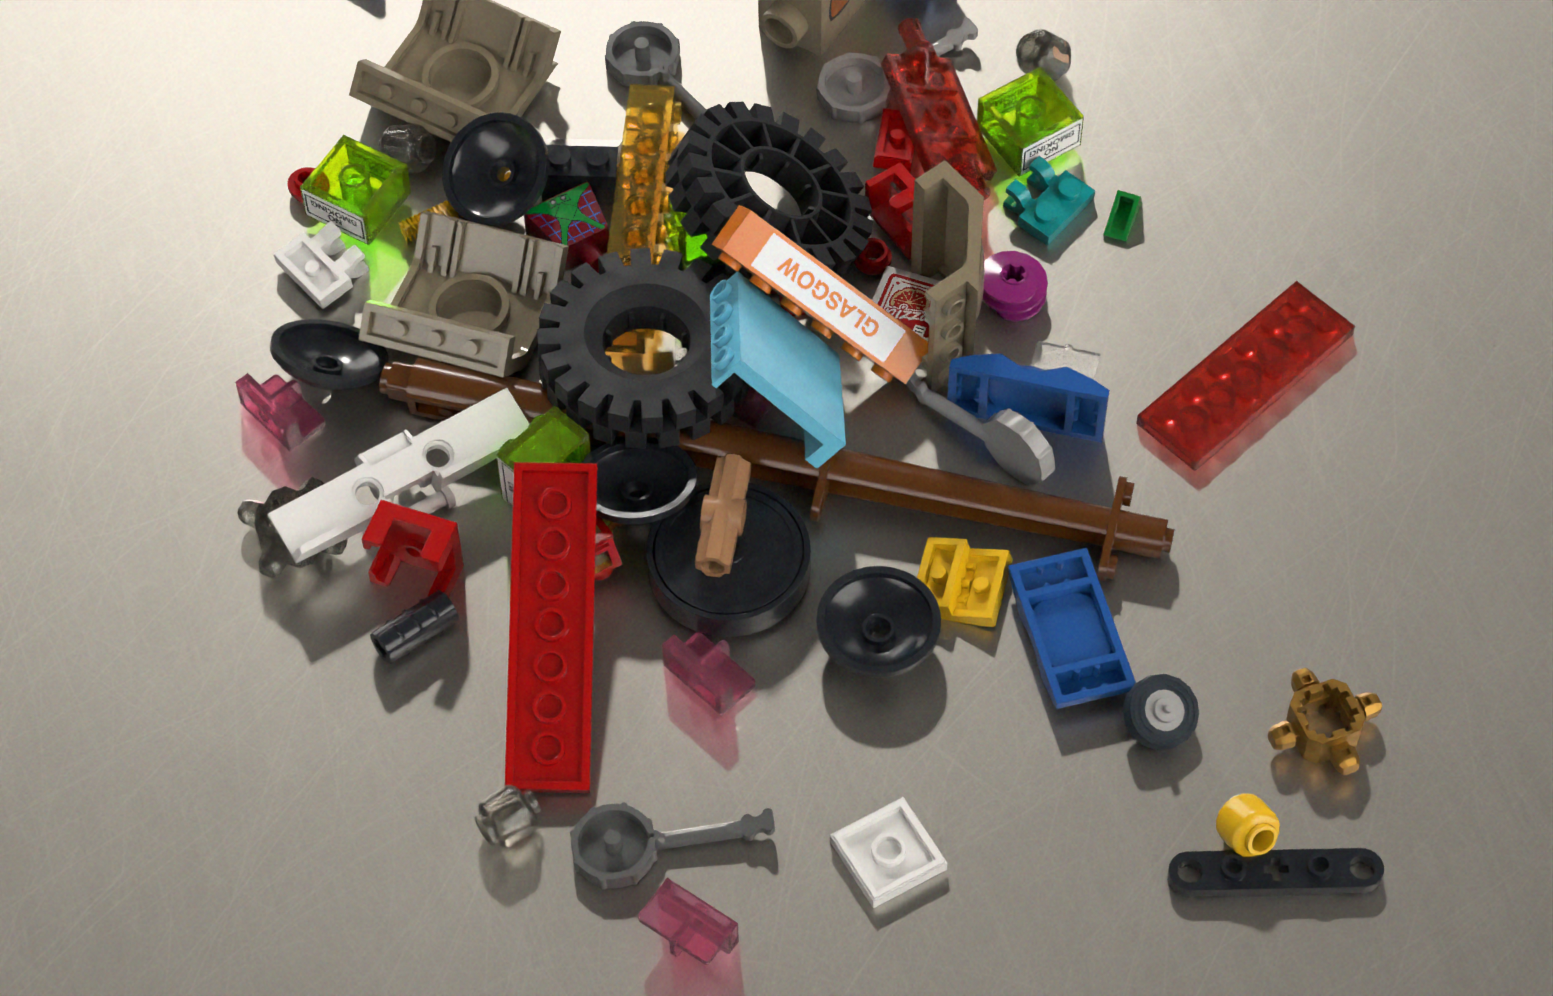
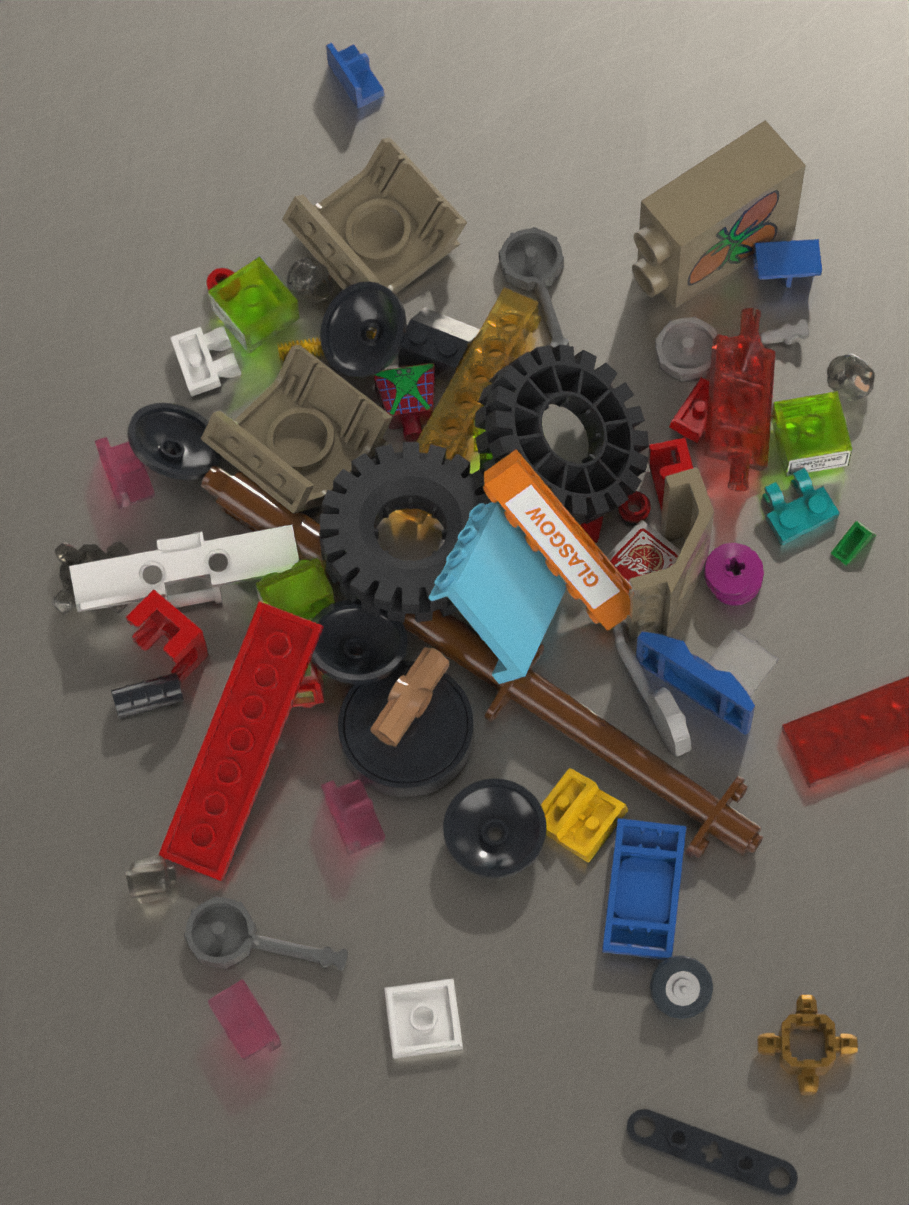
camera: 25 degrees right, 10 degrees up
yellow head [1216,793,1280,857] -> none

